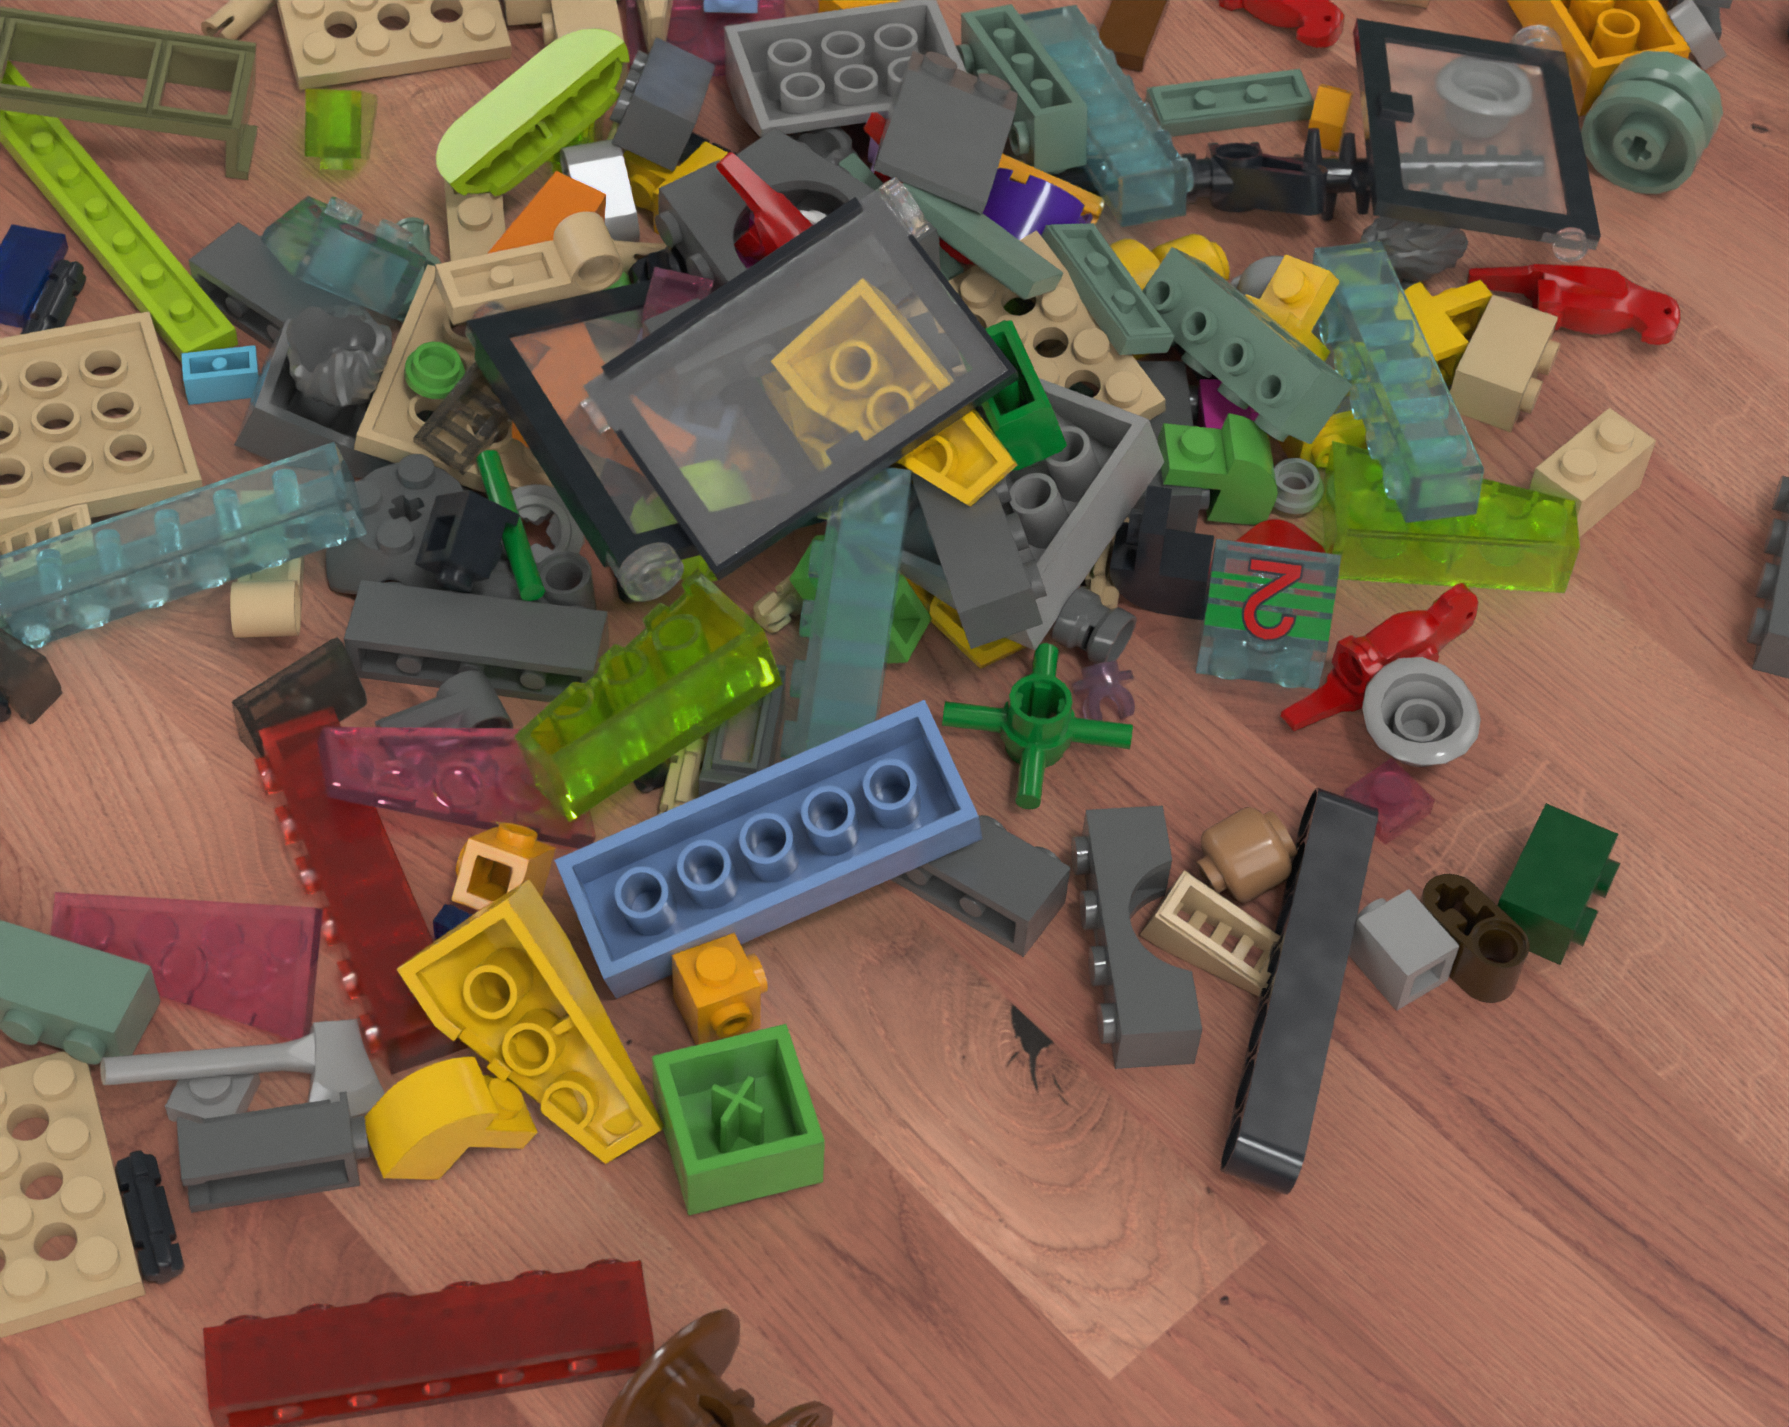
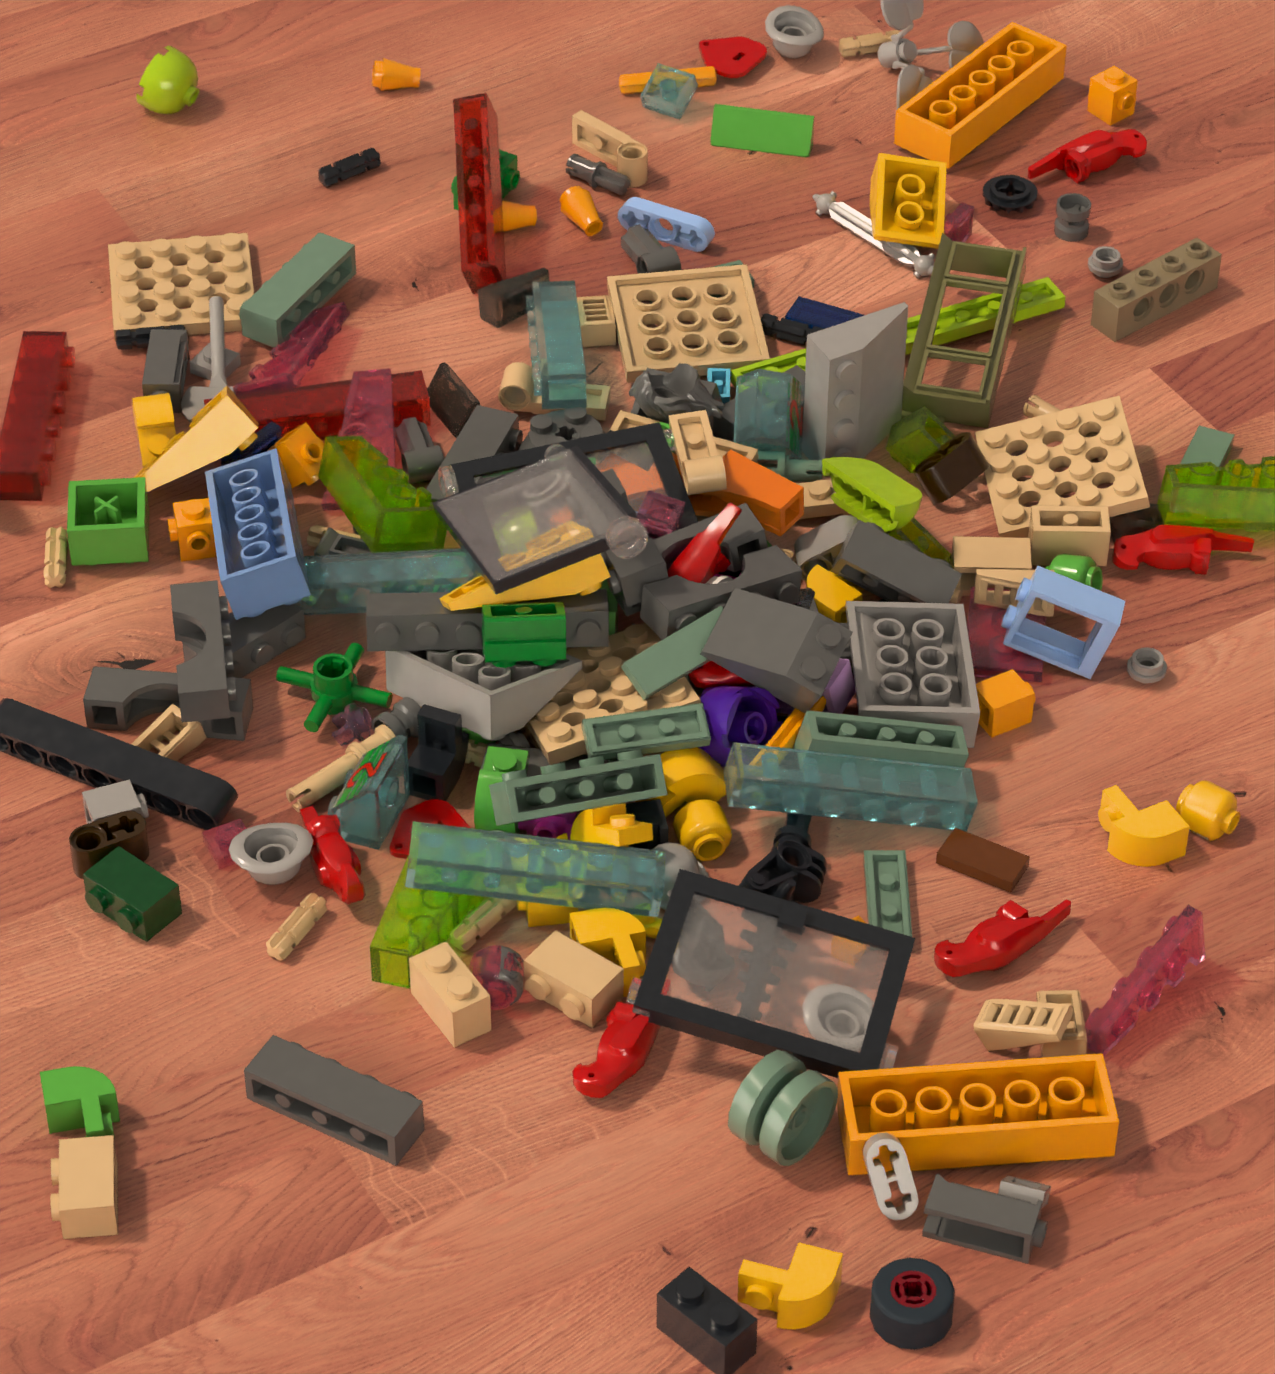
camera: 105 degrees right, 10 degrees down
black brick [415,490,520,593] -> none
medium nougat head [1196,807,1297,903] -> none
none -> tan axle [44,527,68,588]
none -> dark grey arch [170,580,237,722]
none -> tan axle [266,893,327,961]
none -> tan pin [286,724,402,812]
none -> clear pink head [469,945,524,1010]
none -> light grey slope [802,302,908,477]
none -> dark brown beam [913,432,989,504]

